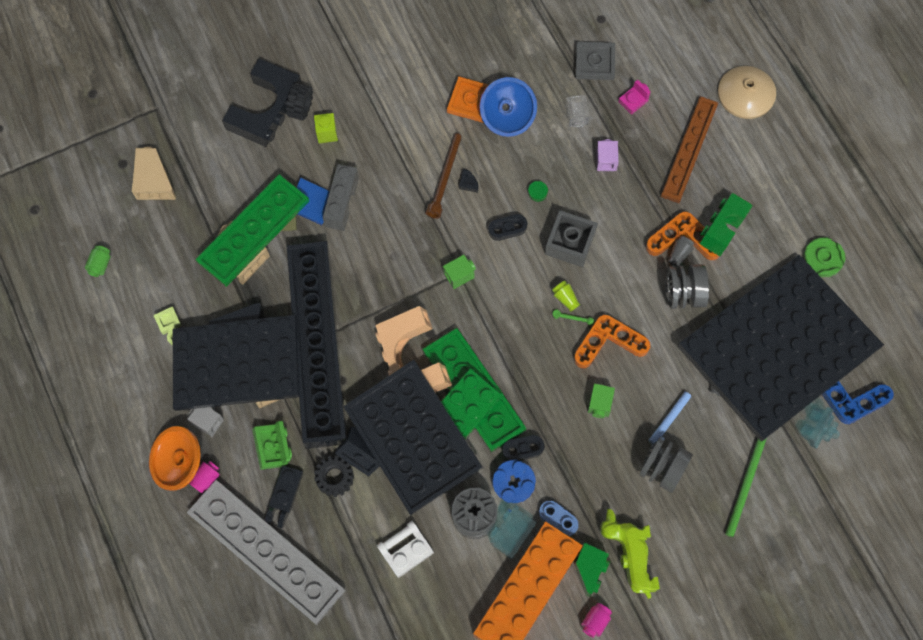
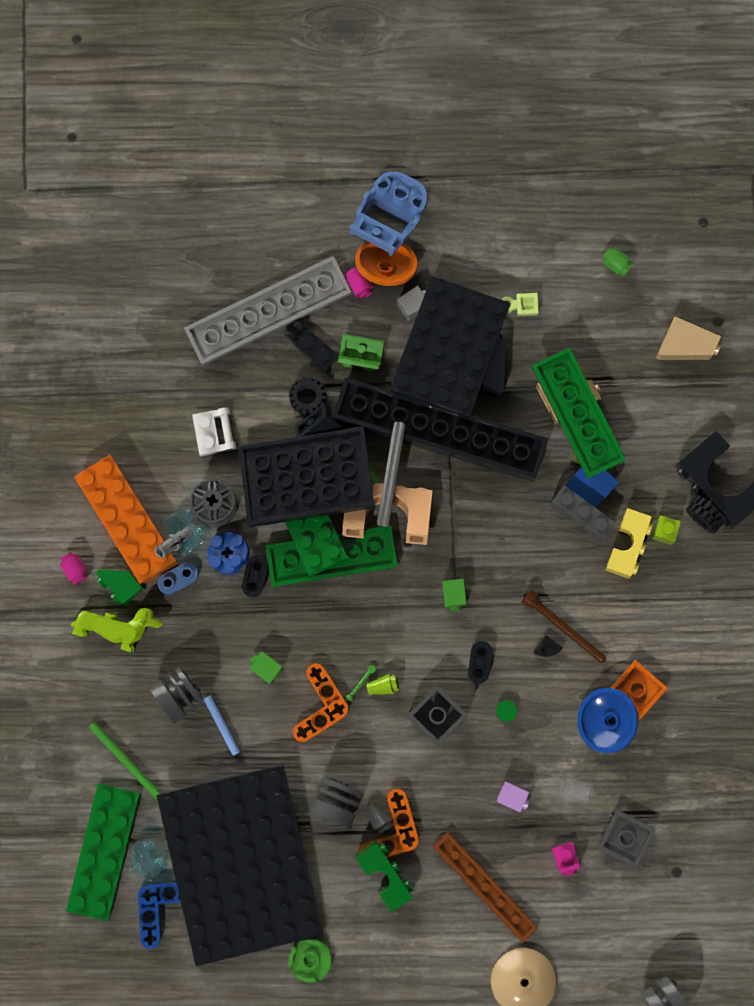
camera: 115 degrees right, 10 degrees up
none -> green plate [66,783,141,921]
none -> light grey pin [154,527,193,559]
none -> medium blue slope [350,171,427,256]
none -> light grey axle [377,422,405,527]
none -> light yellow arch [605,508,653,579]

